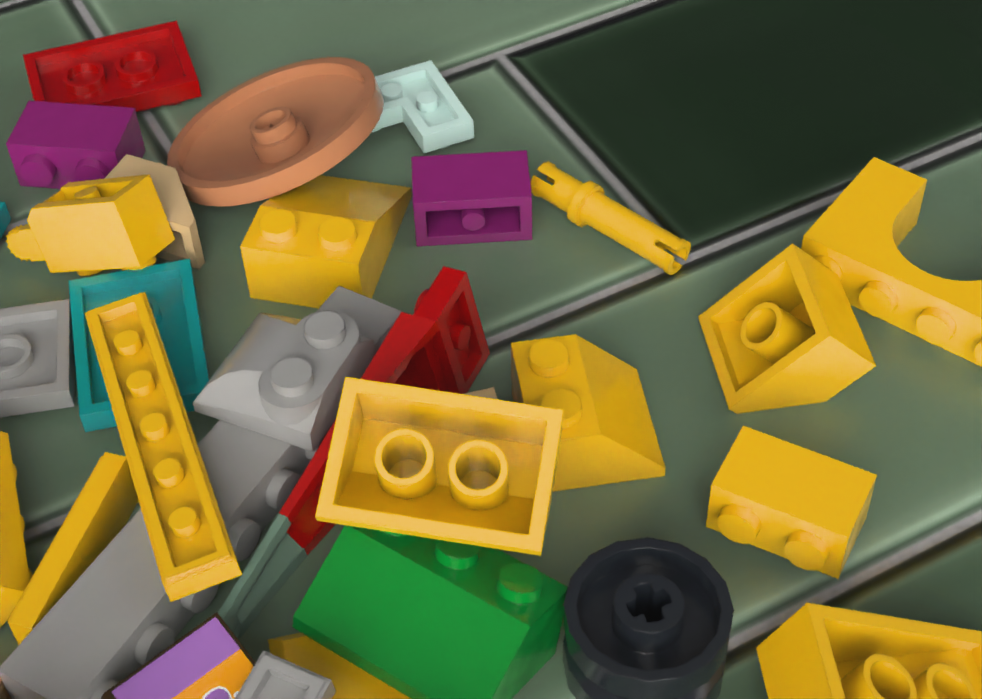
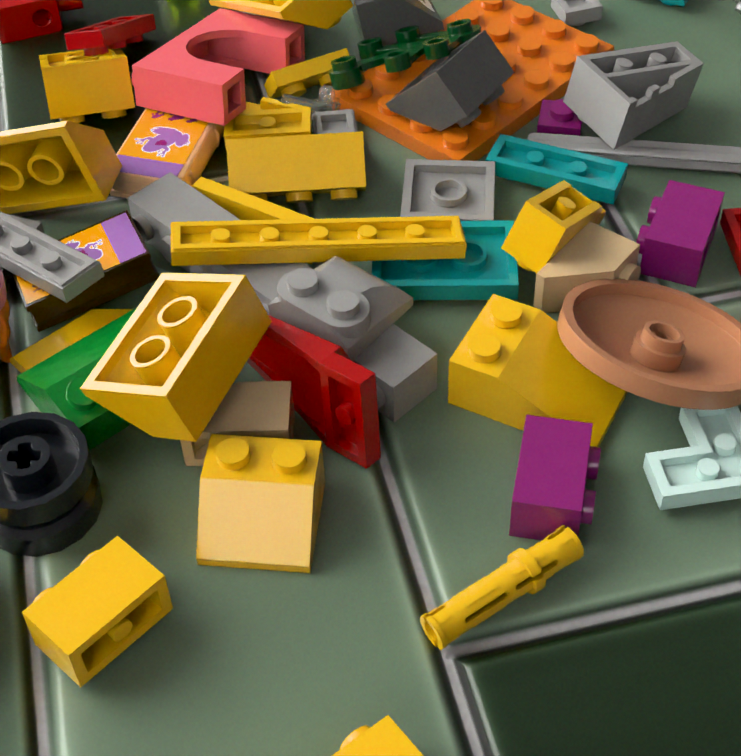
camera: 105 degrees right, 0 degrees up
yellow slope [698,243,876,414] -> none

